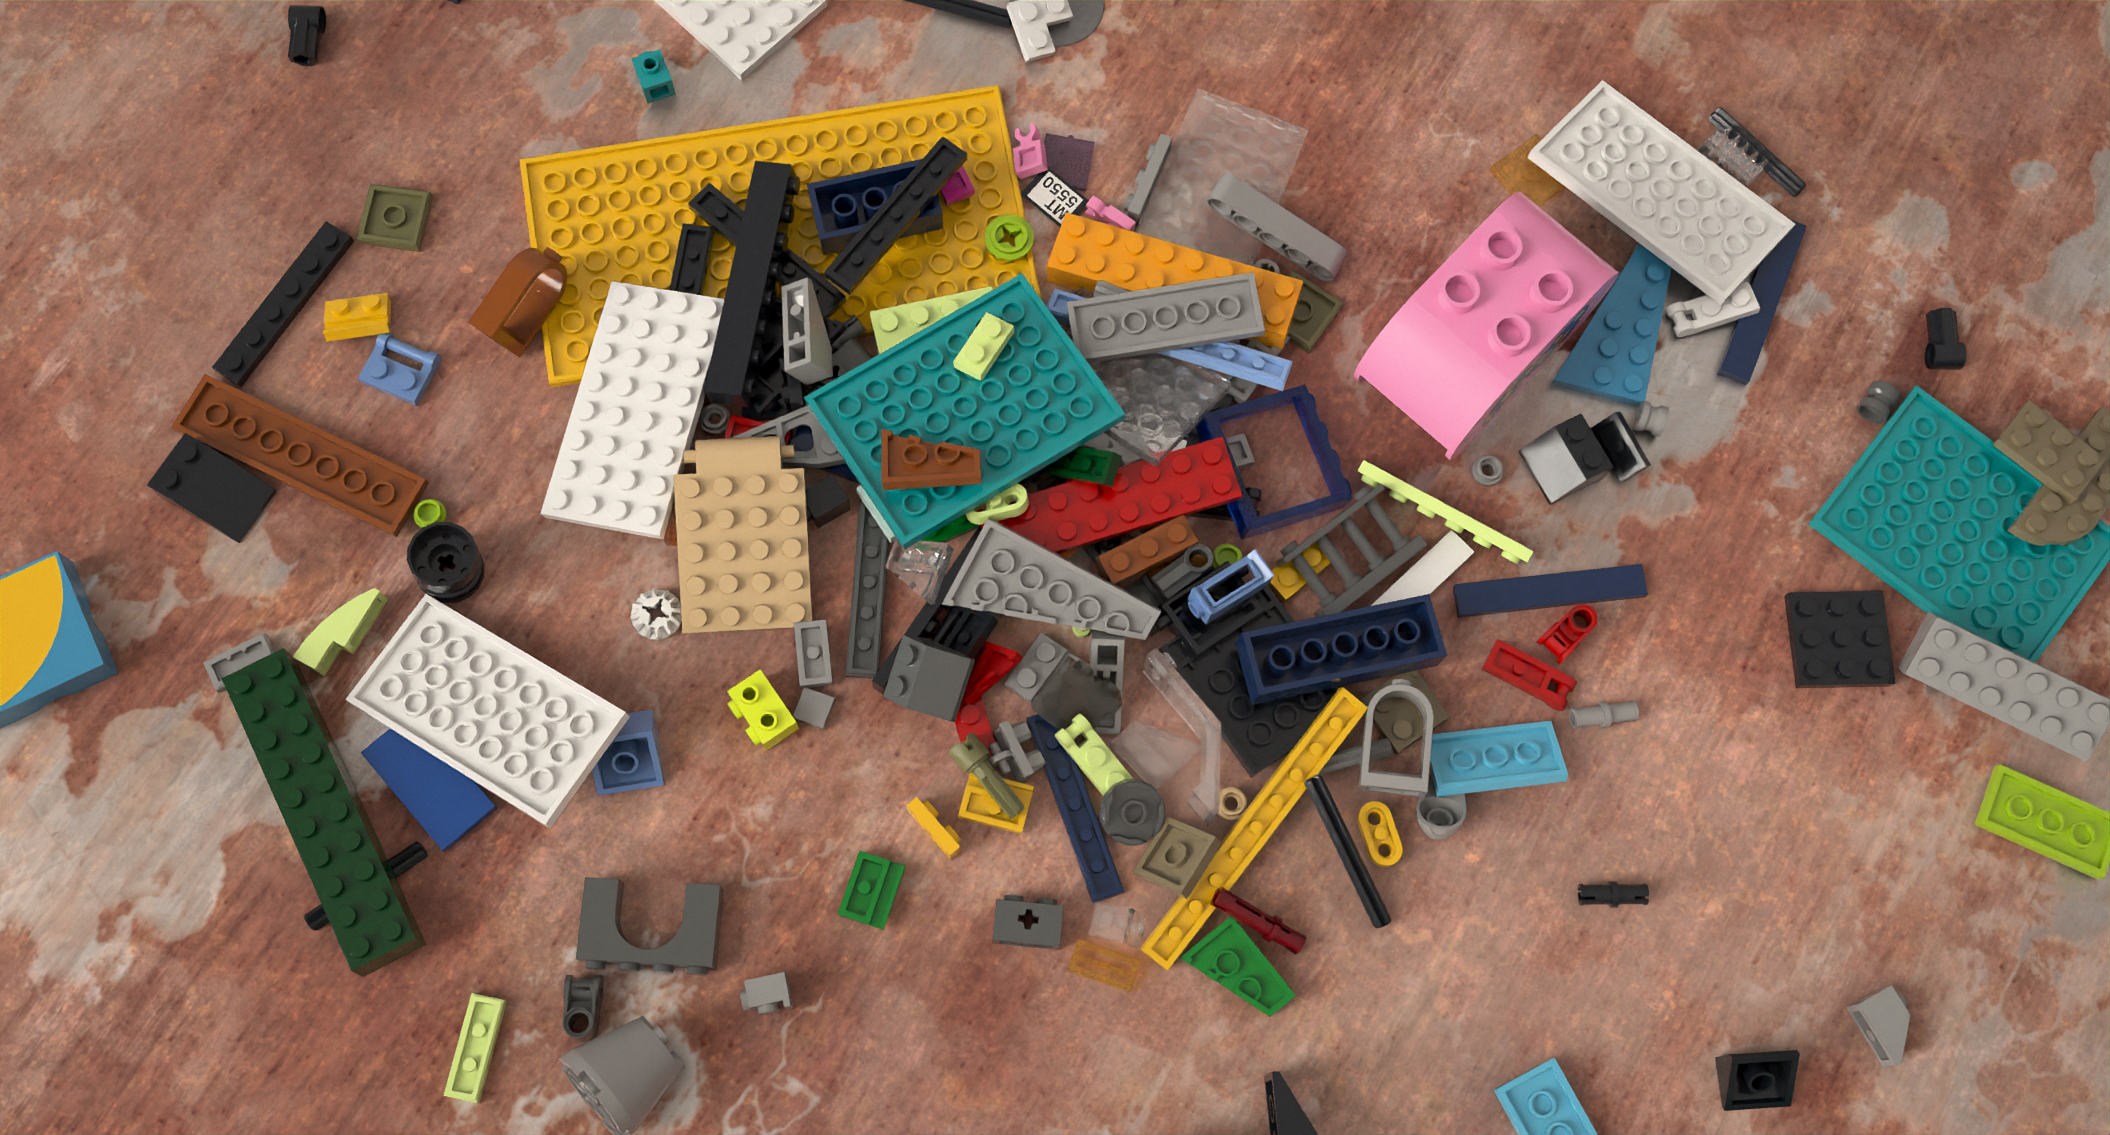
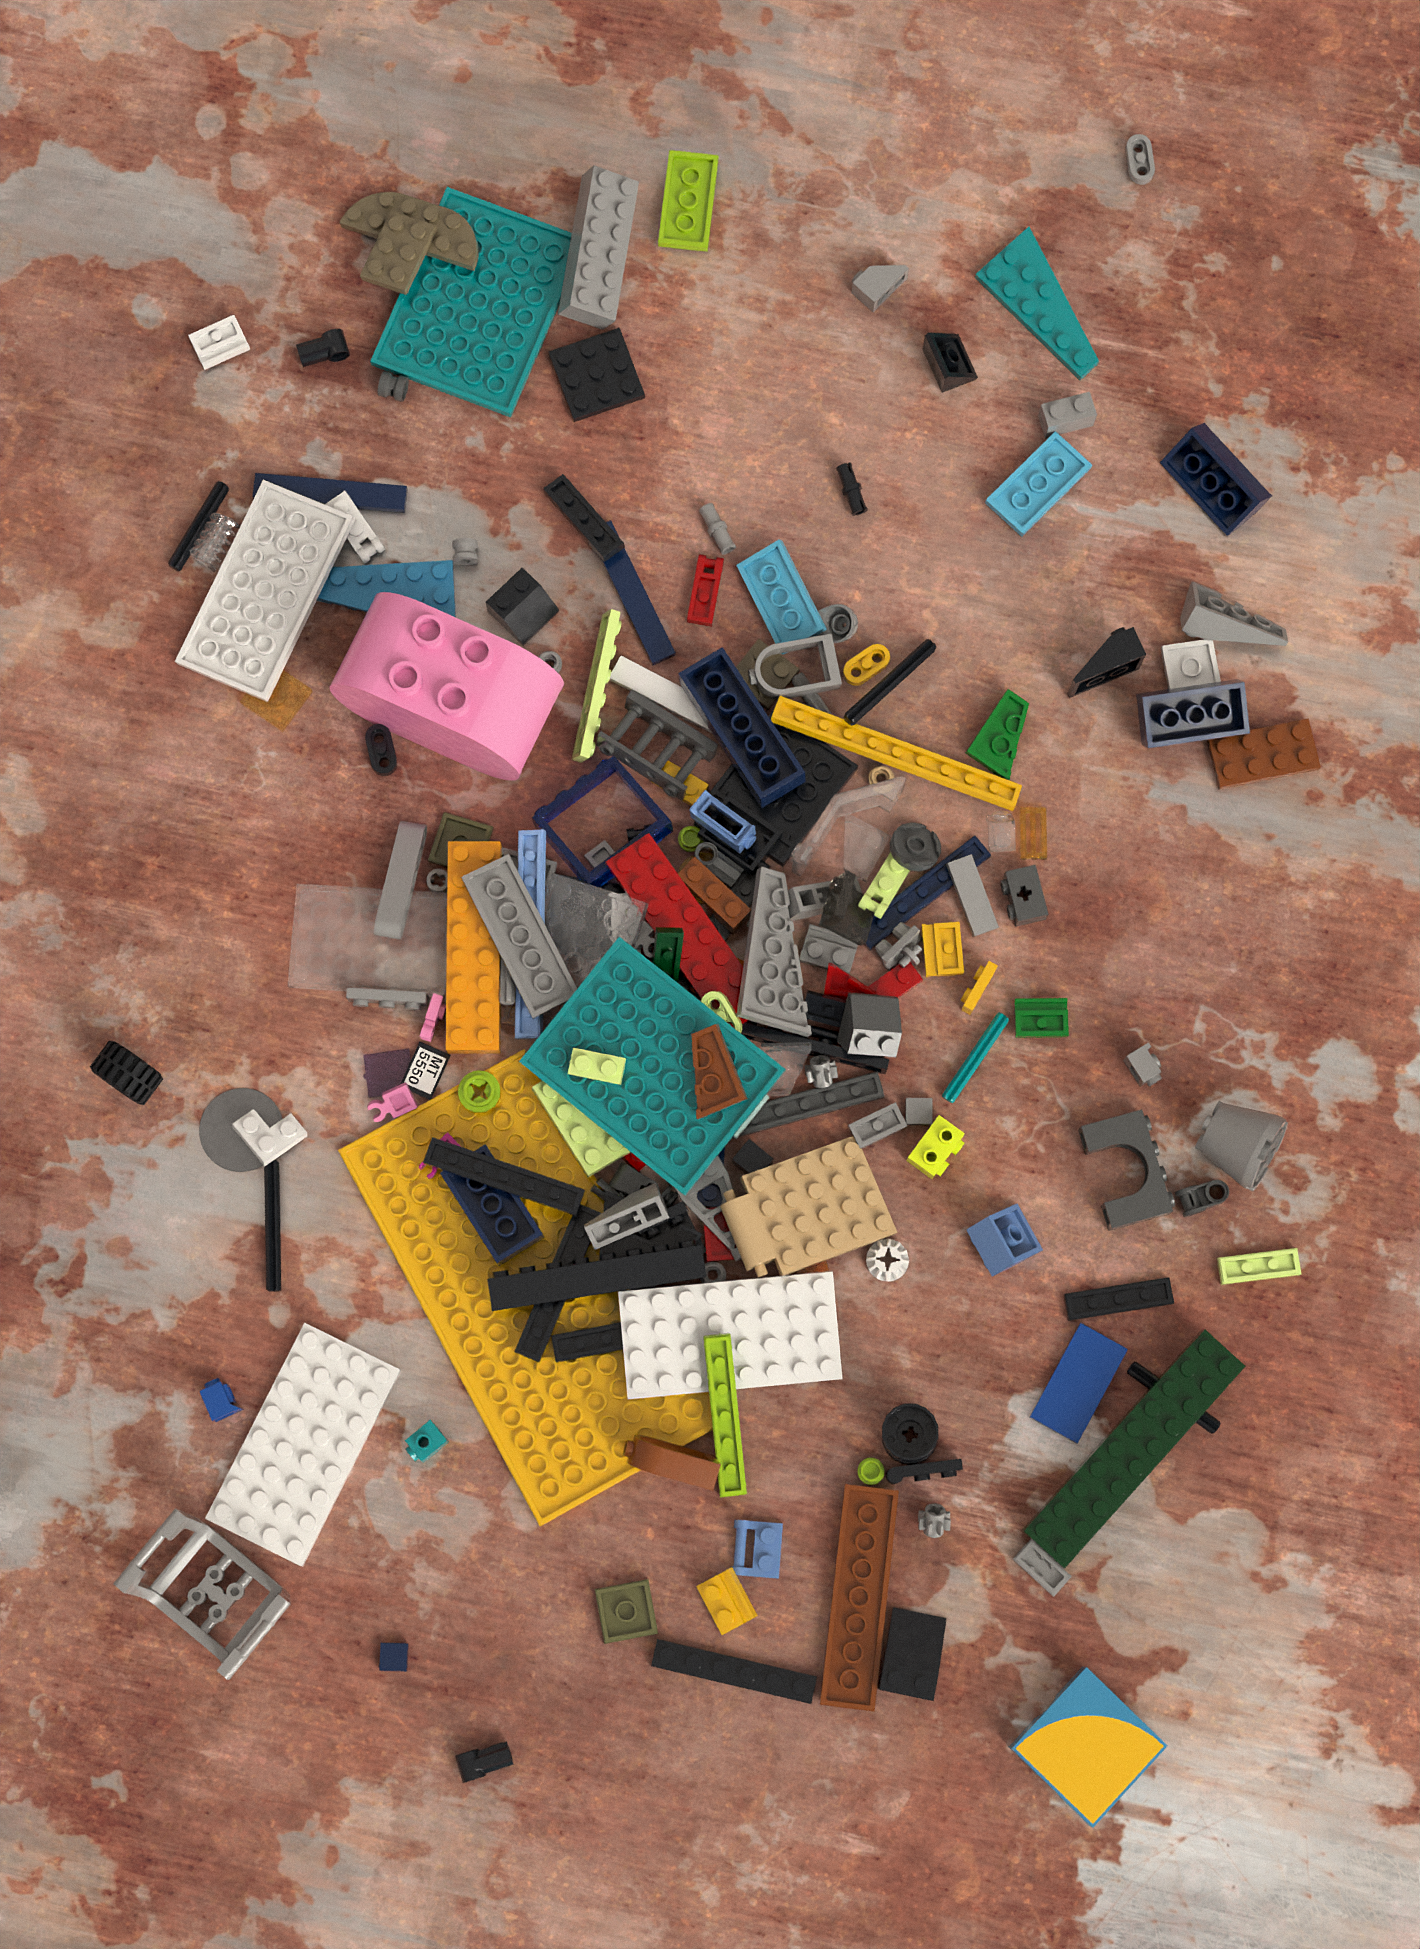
camera: 105 degrees left, 5 degrees up
yellowish green slope [293,588,388,676] -> none
white plate [345,594,630,828] -> none
olive piece [948,732,1024,819] -> none
dark tan plate [1133,816,1222,899] -> none
dark red pin [1210,886,1306,955] -> none
red piece [1536,604,1598,665] -> none
black plate [1590,412,1651,482] -> none
none -> white plate [188,315,250,370]
none -> black plate [365,724,398,776]
none -> black plate [543,474,625,562]
none -> lime tile [703,1333,747,1497]
none -> light grey gear [804,1055,838,1088]
none -> black plate [886,1459,963,1484]
none -> light grey gear [918,1503,951,1538]
none -> teal axle [942,1012,1009,1103]
none -> light grey tile [946,854,999,937]
none -> black tile [1064,1277,1174,1321]

